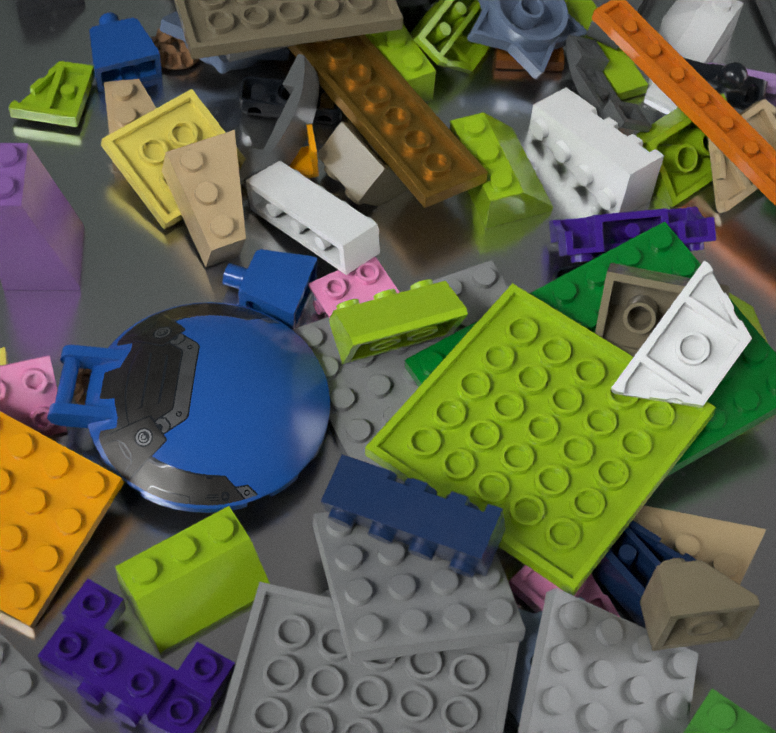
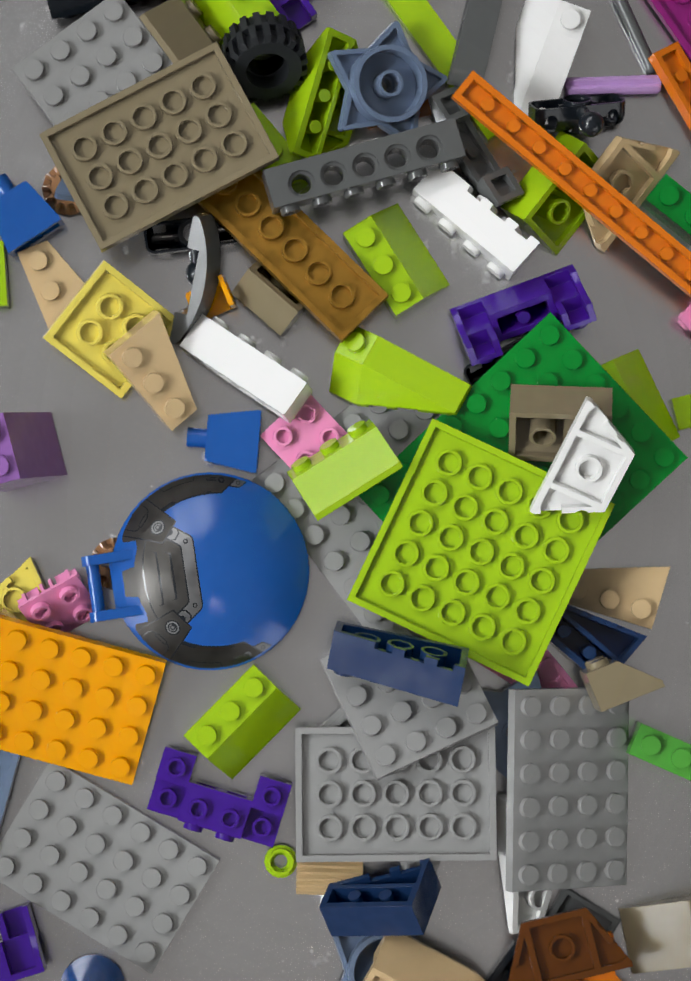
camera: 10 degrees left, 30 degrees up
none -> dark grey brick [262,117,466,217]
none -> lime wedge [329,327,472,415]

